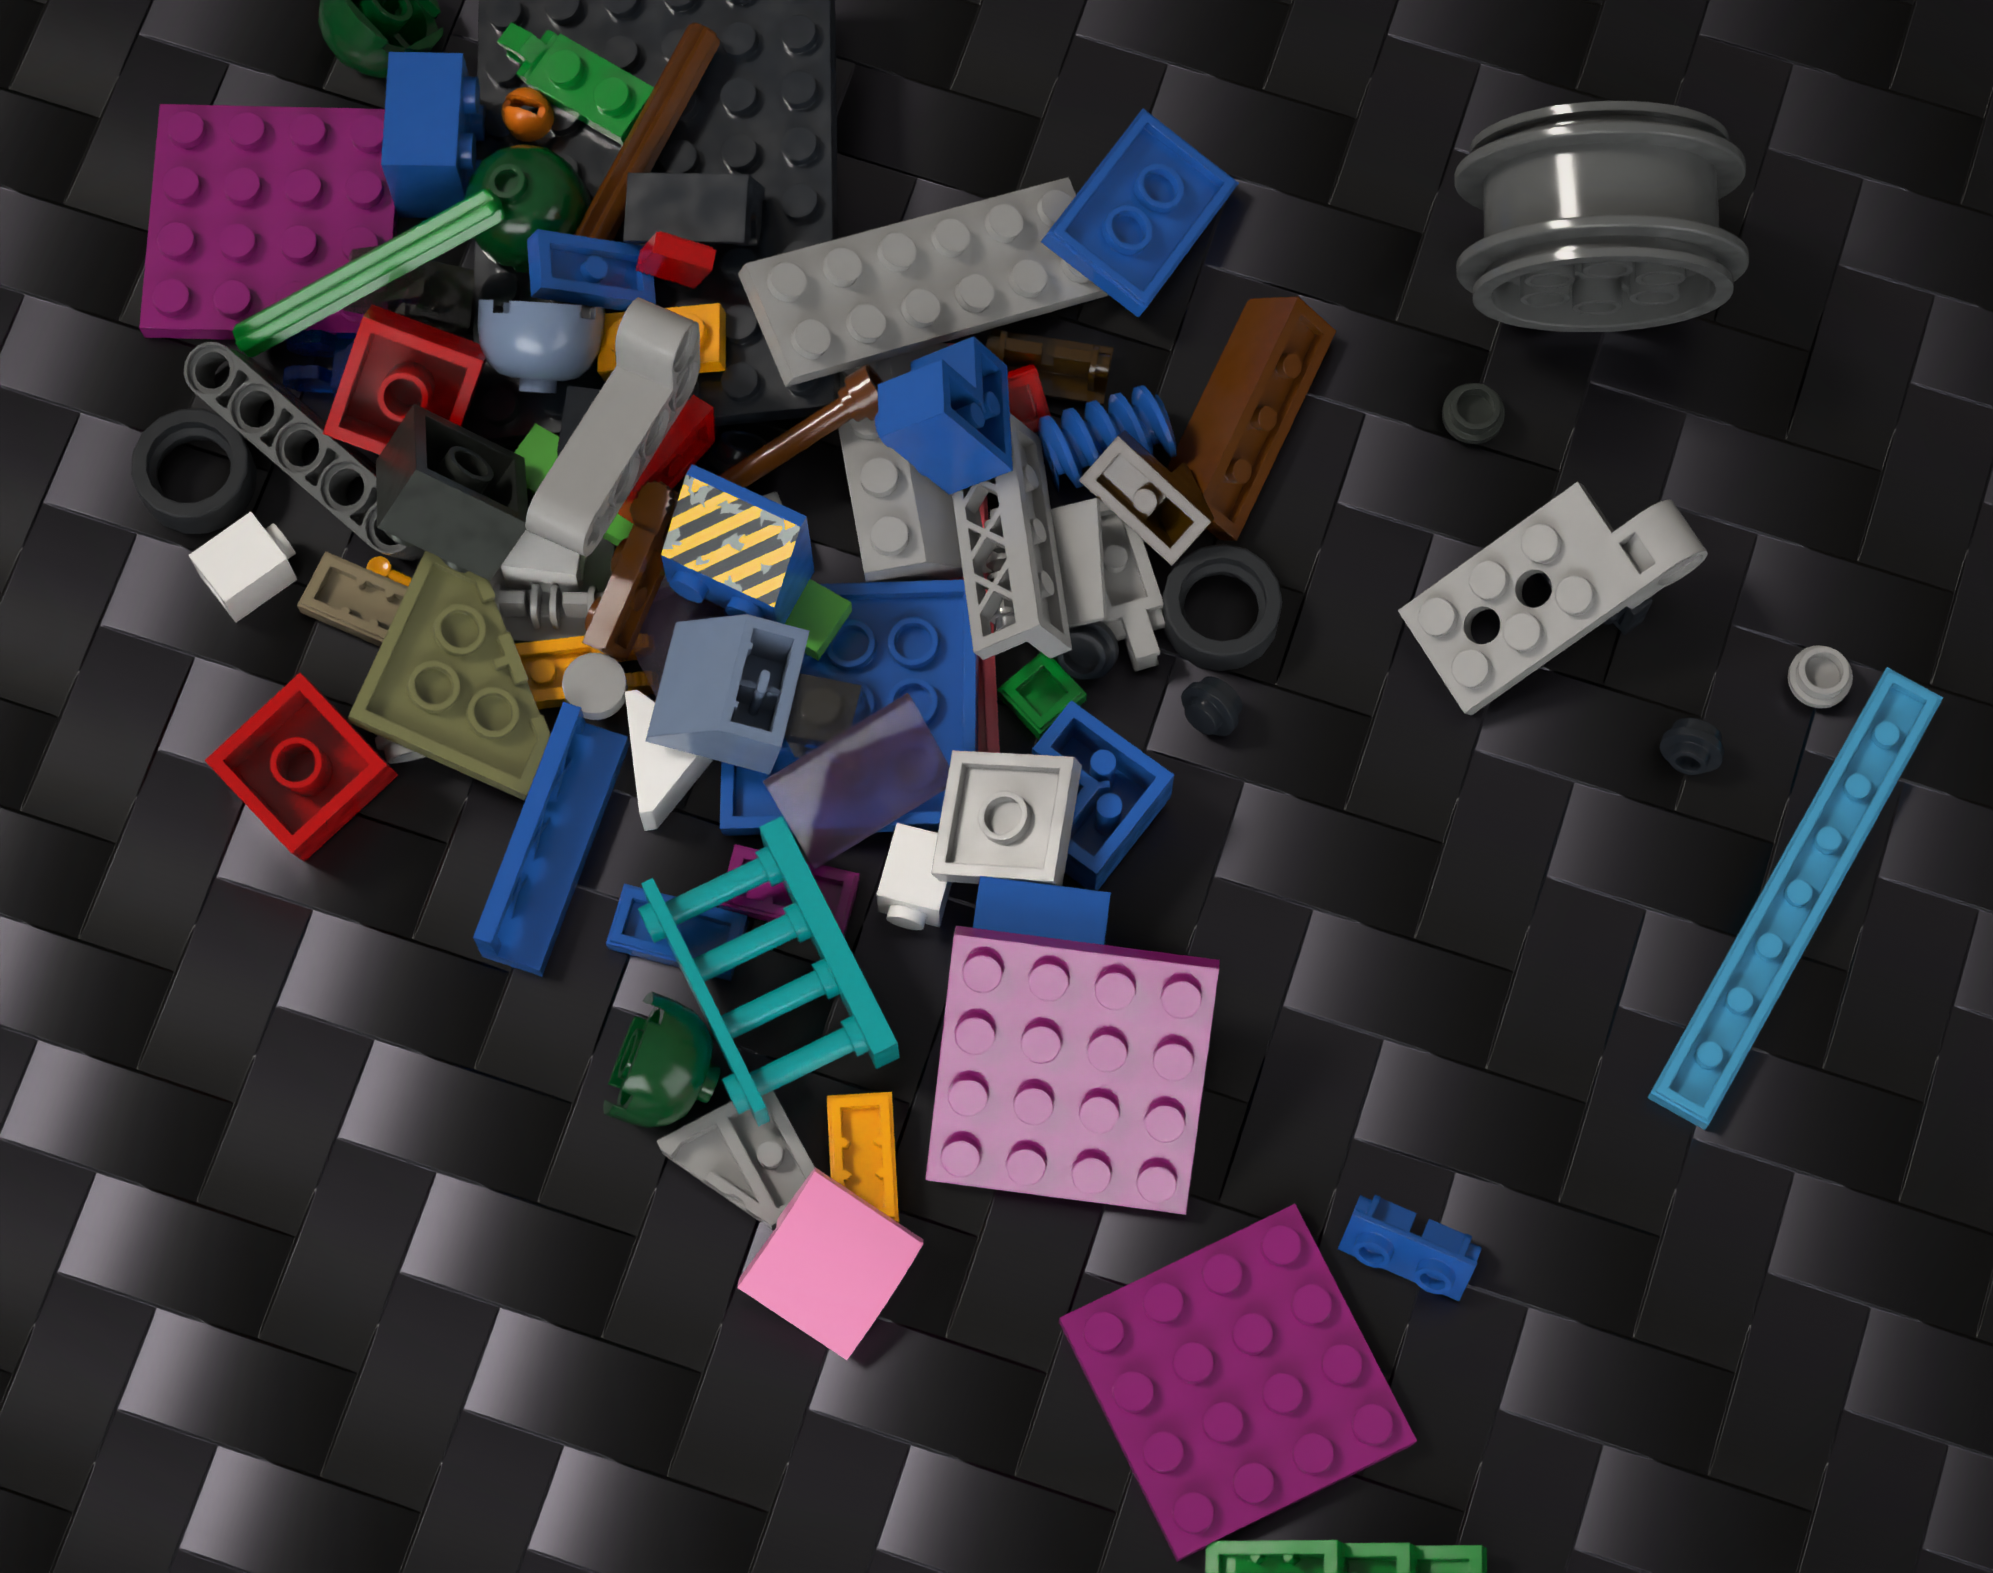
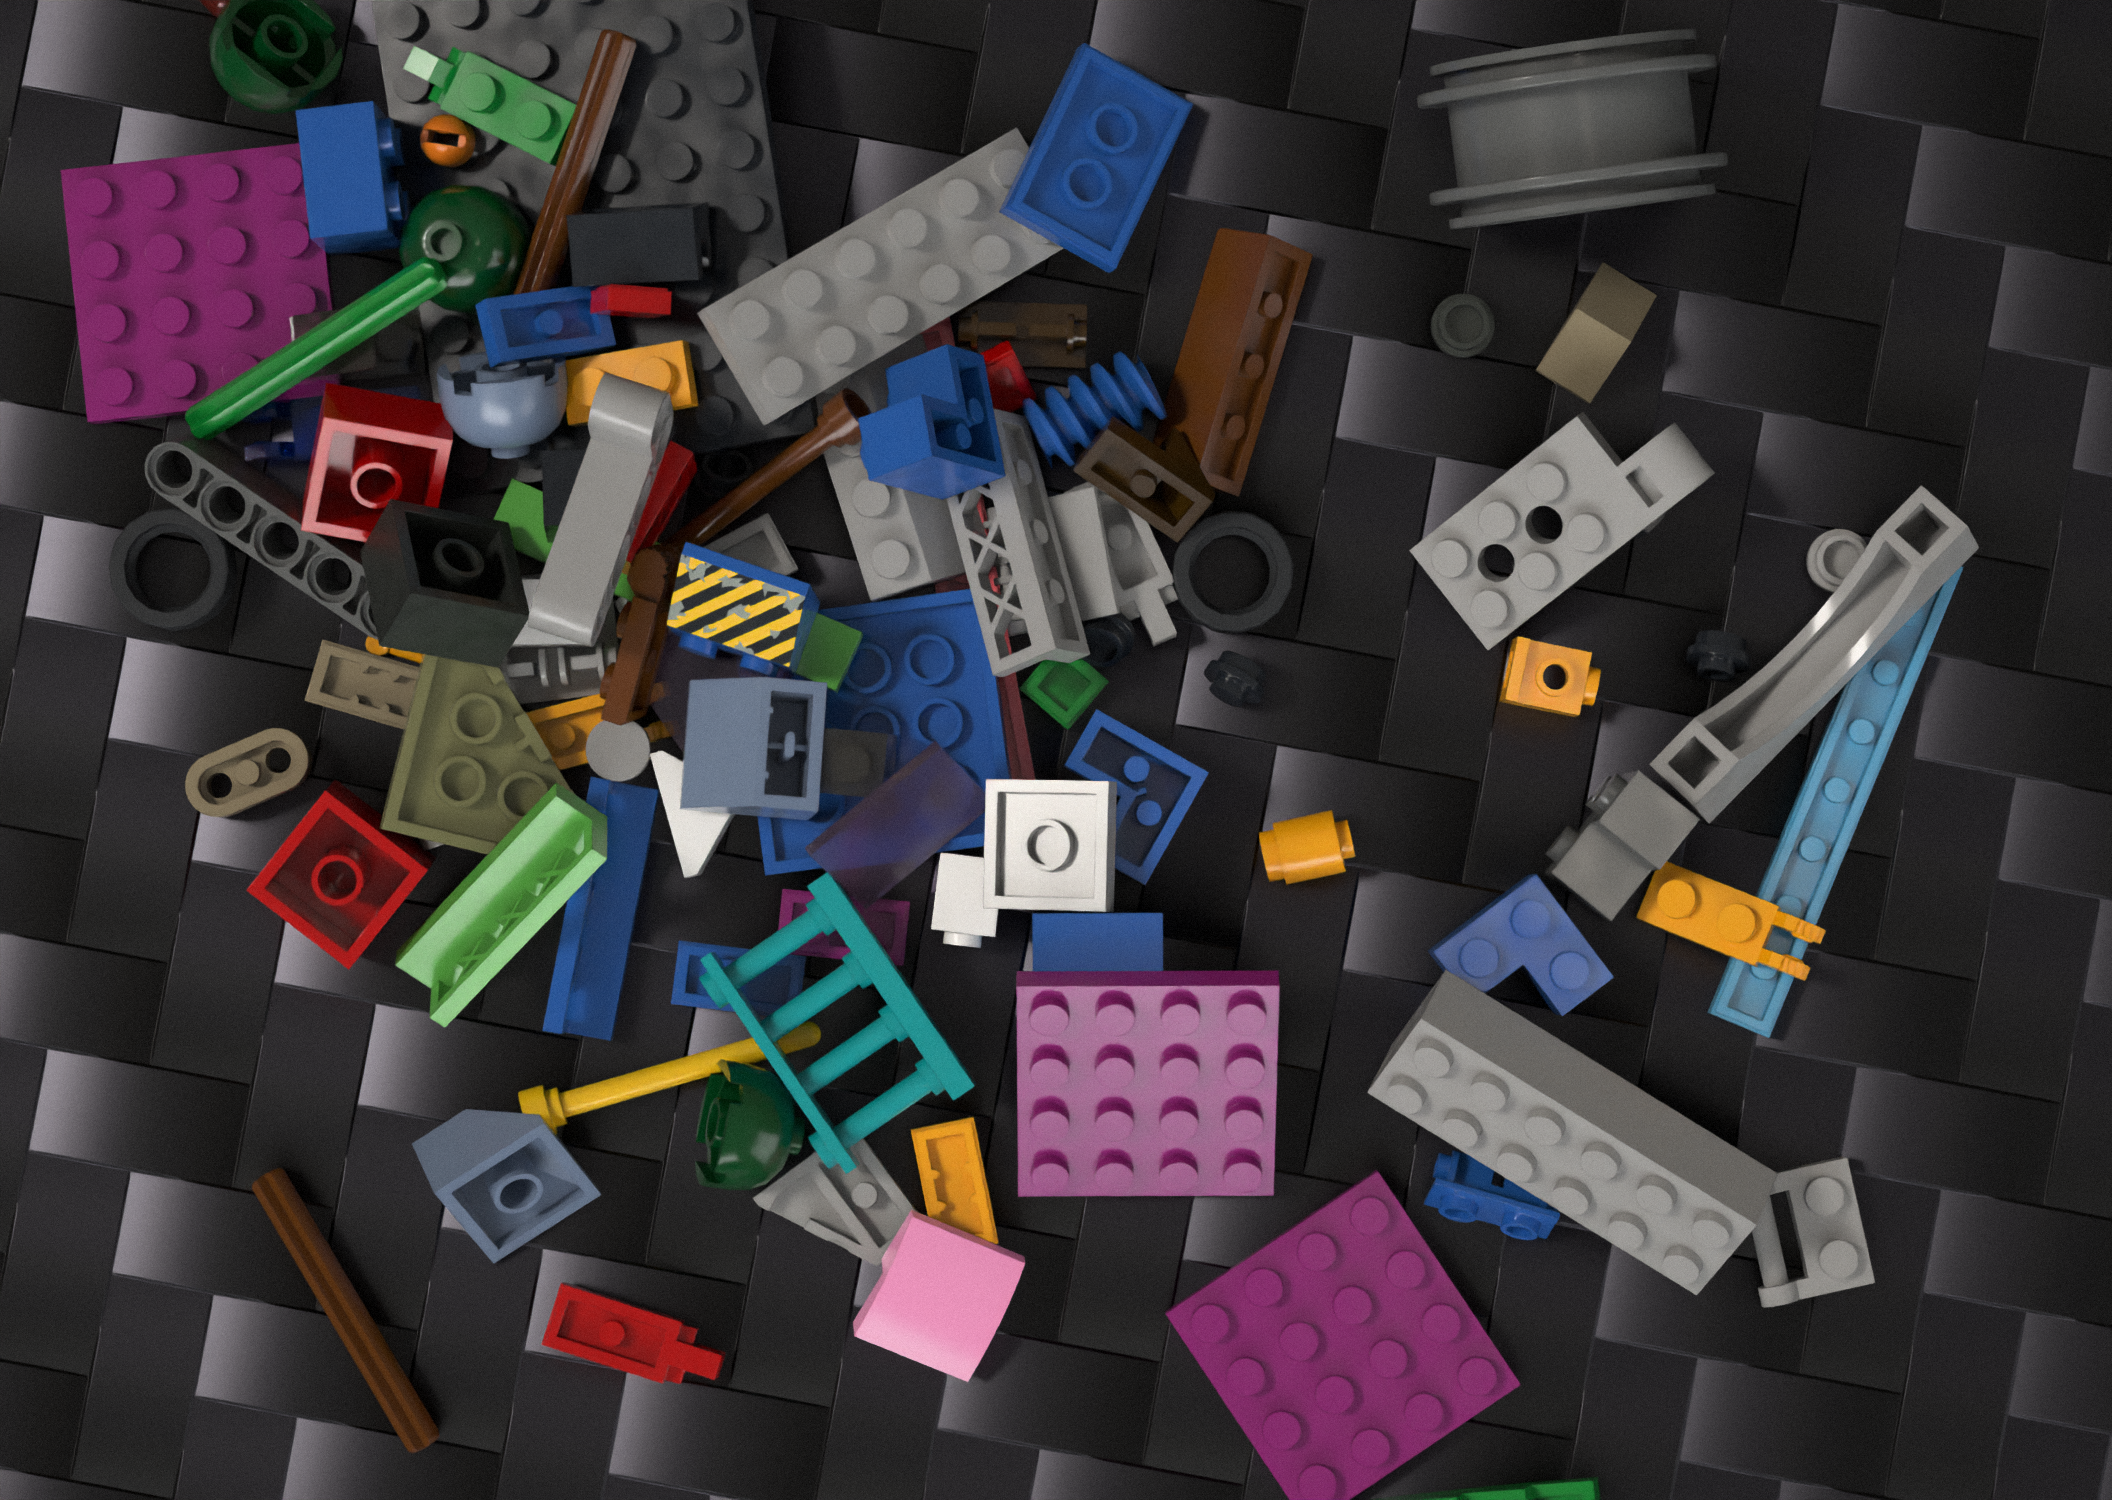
camera: 10 degrees left, 15 degrees up
white brick [189,512,297,623] -> none
none -> dark tan plate [185,728,312,817]
none -> reddish brown axle [252,1168,439,1453]
none -> bright green fence [395,782,607,1028]
none -> sand blue slope [412,1109,601,1263]
none -> yellow piece [518,1021,821,1134]
none -> red hinge [541,1282,726,1384]
none -> light orange brick [1259,810,1356,885]
none -> light grey brick [1367,970,1778,1295]
none -> blue brick [1427,874,1614,1016]
none -> light orange brick [1499,636,1601,717]
none -> dark tan slope [1535,262,1657,404]
none -> dark grey brick [1545,770,1700,921]
none -> light orange hinge [1636,861,1826,981]
none -> light grey arch [1649,485,1979,824]
none -> light grey plate [1752,1156,1875,1308]

